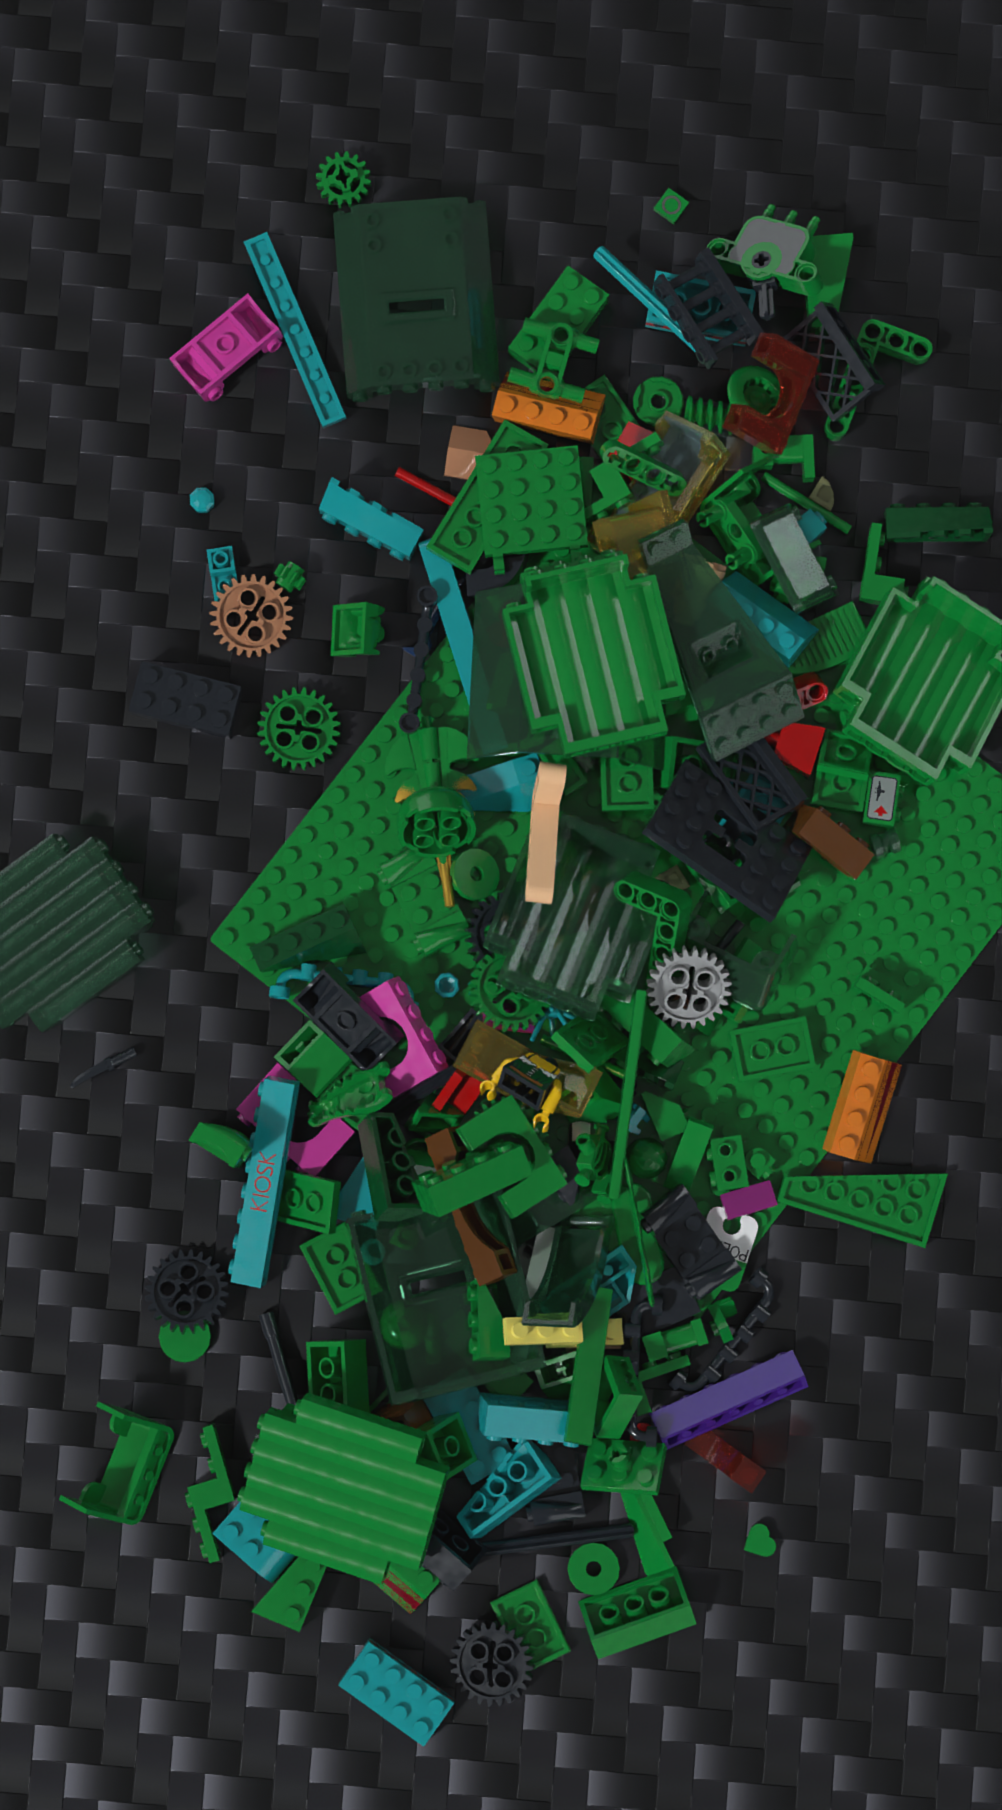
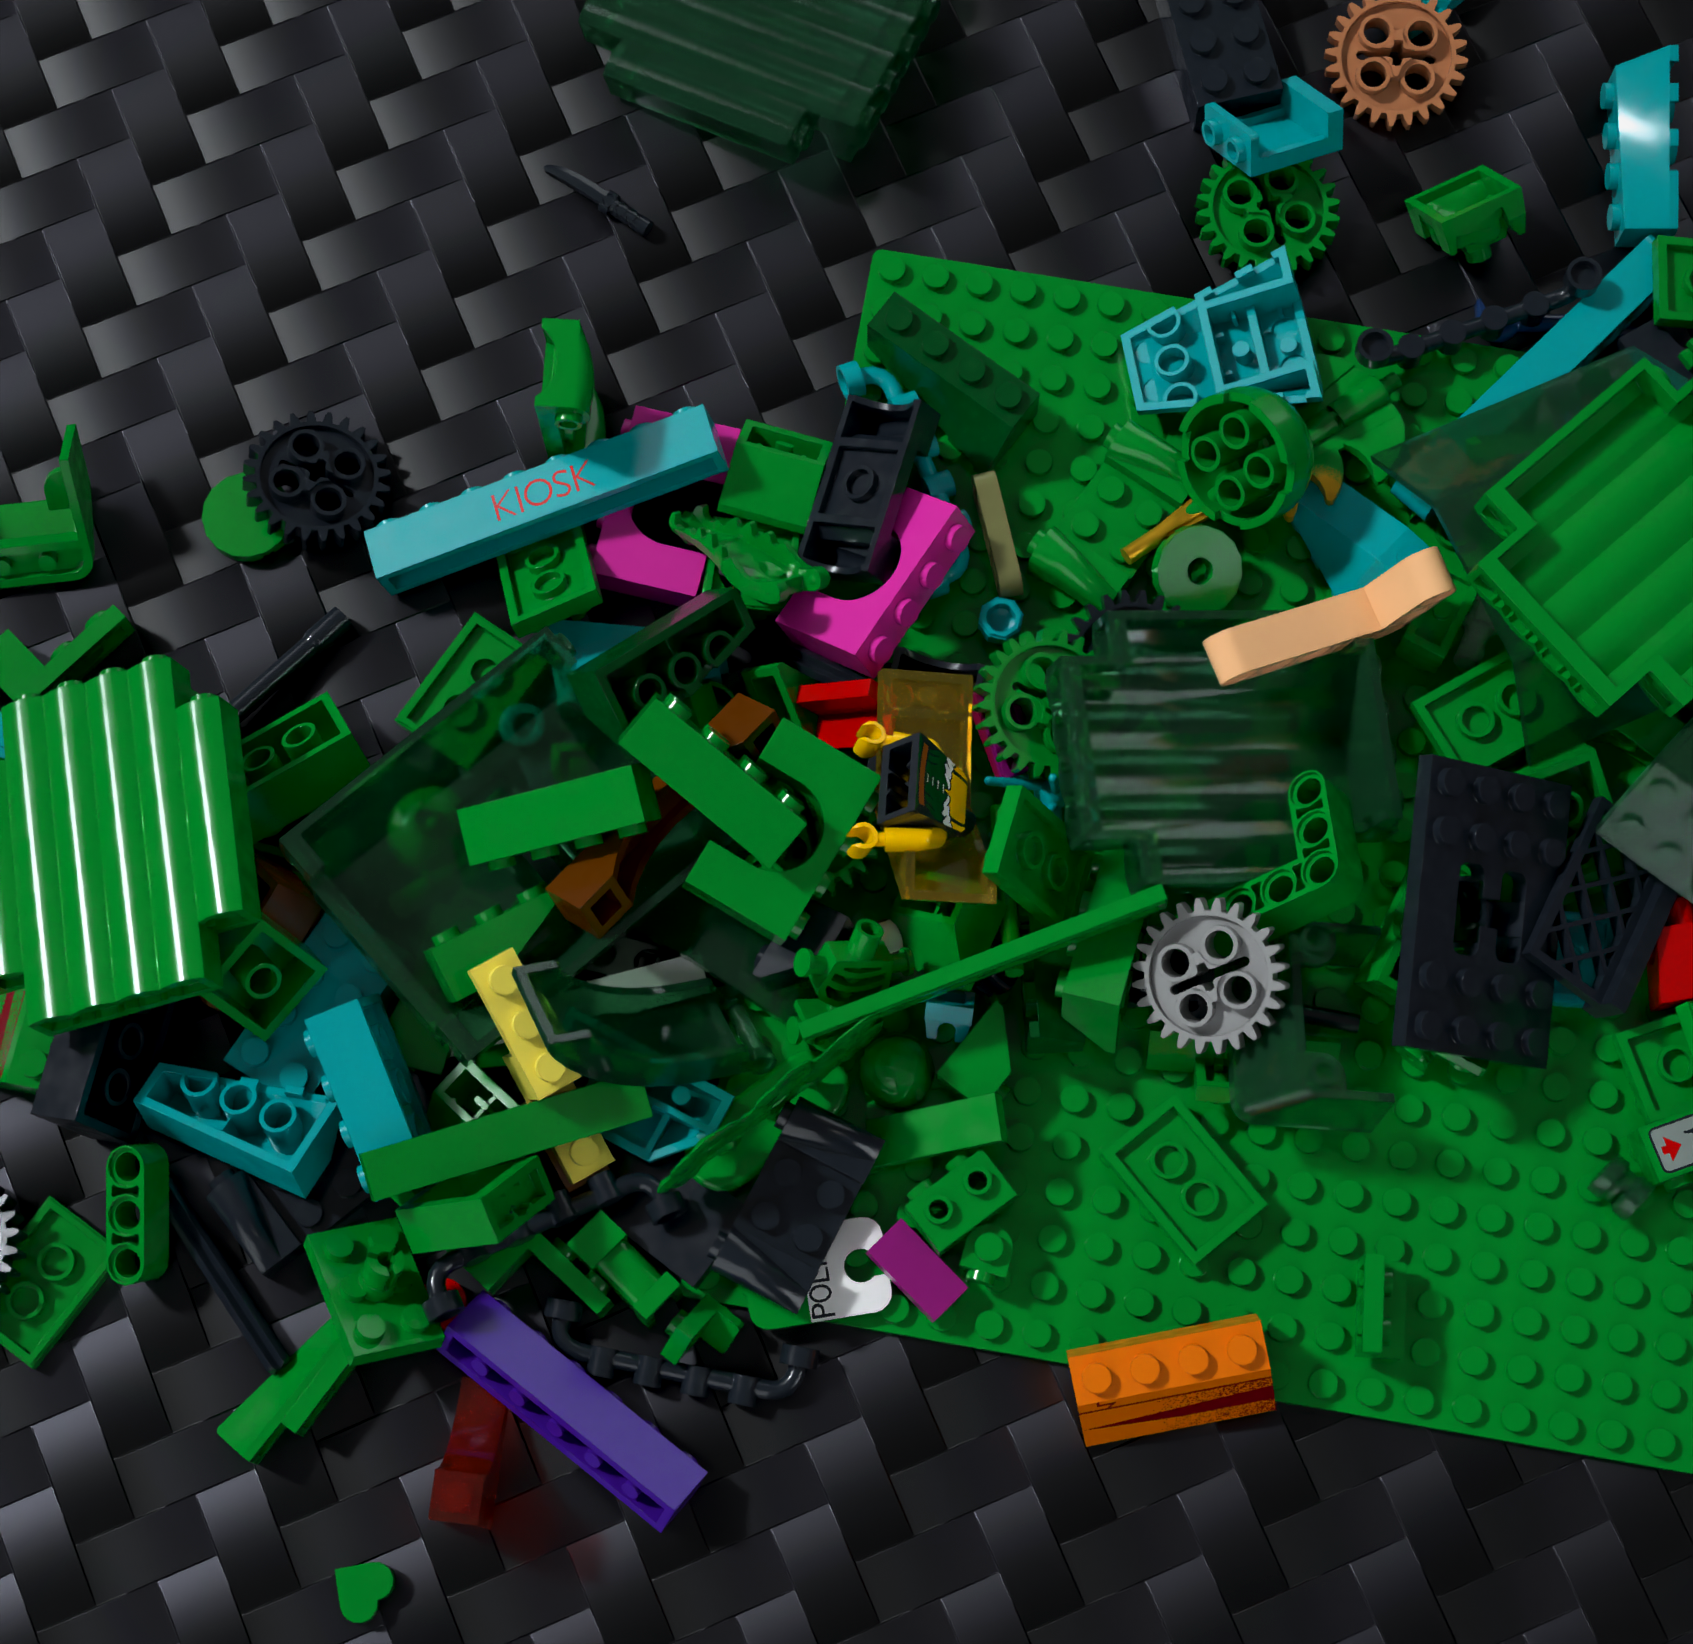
camera: 60 degrees right, 10 degrees down
green gear [274,561,306,593] -> none
green tile [568,1542,620,1595] -> none
green slope [578,1566,697,1659] -> none
olive tile [655,865,690,890] -> none
green wing [776,1173,948,1248] -> none
reddish brown wedge [783,804,875,879] -> none
none -> green beam [106,1142,169,1286]
none -> green brick [456,763,662,872]
none -> olive beam [971,470,1023,598]
none -> teal wedge [1120,245,1323,415]
none -> teal panel [1202,75,1344,177]

